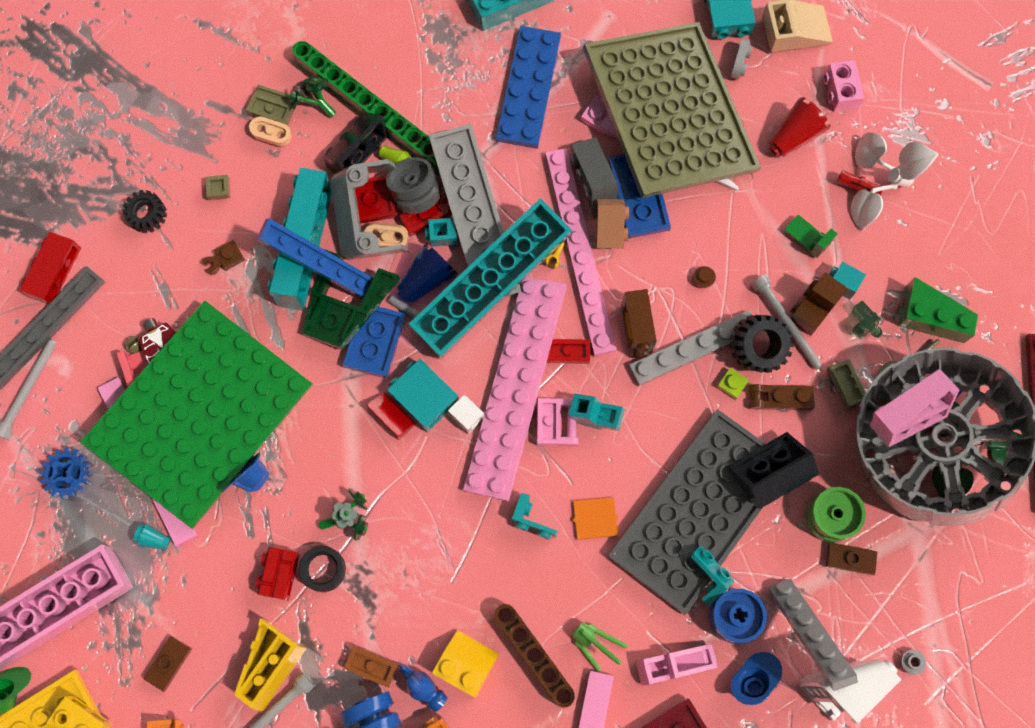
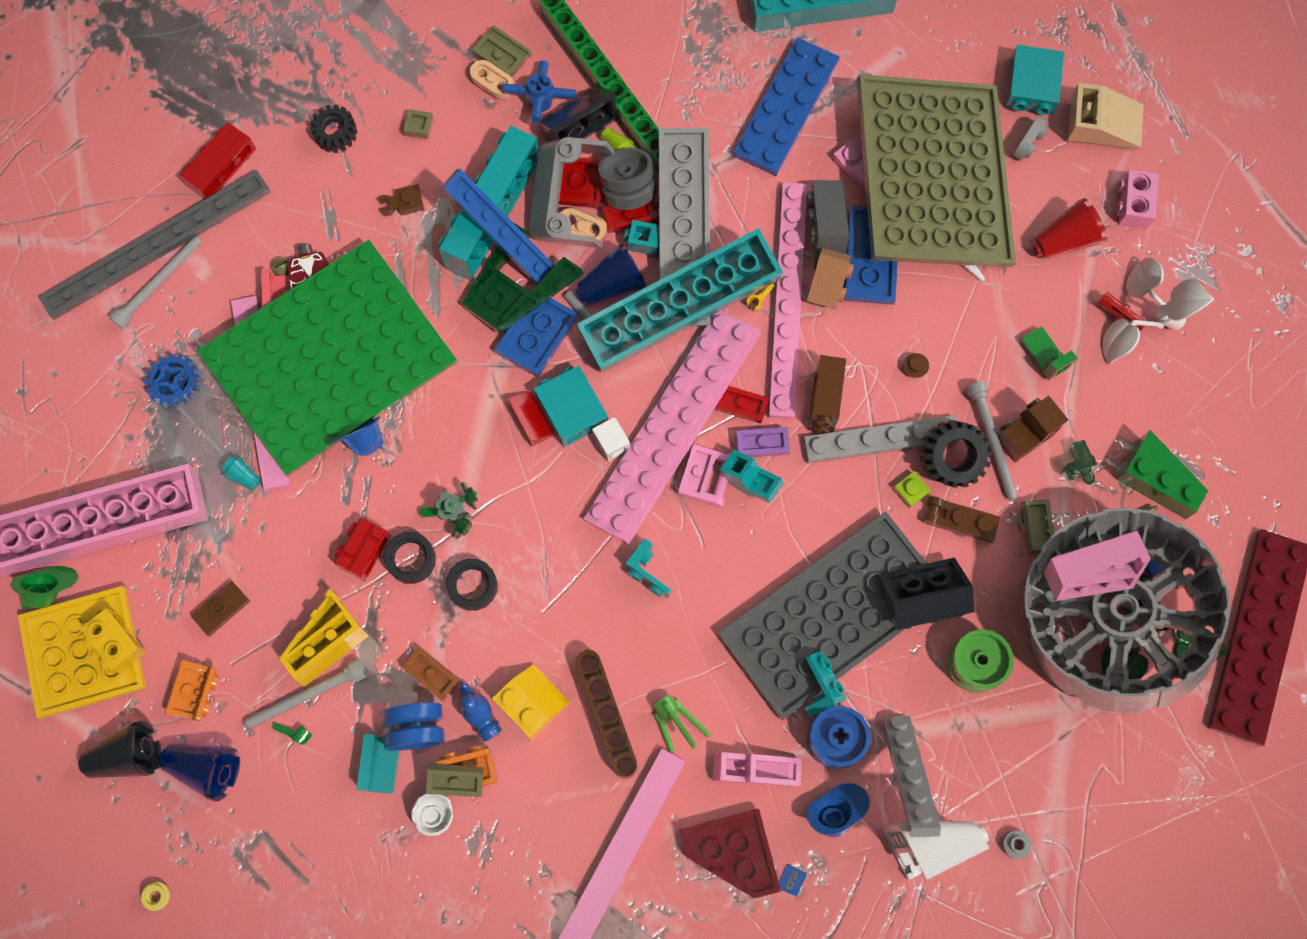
camera: 15 degrees right, 0 degrees up
dark green plant [288,77,336,118] -> none
orange piece [573,497,618,540] -> none
reddish brown plate [826,543,878,576] -> none
teal brick [829,261,866,300] -> none
none -> black tyre [446,559,498,611]
none -> blue bar [503,60,576,123]
none -> medium lavender plate [736,427,790,457]

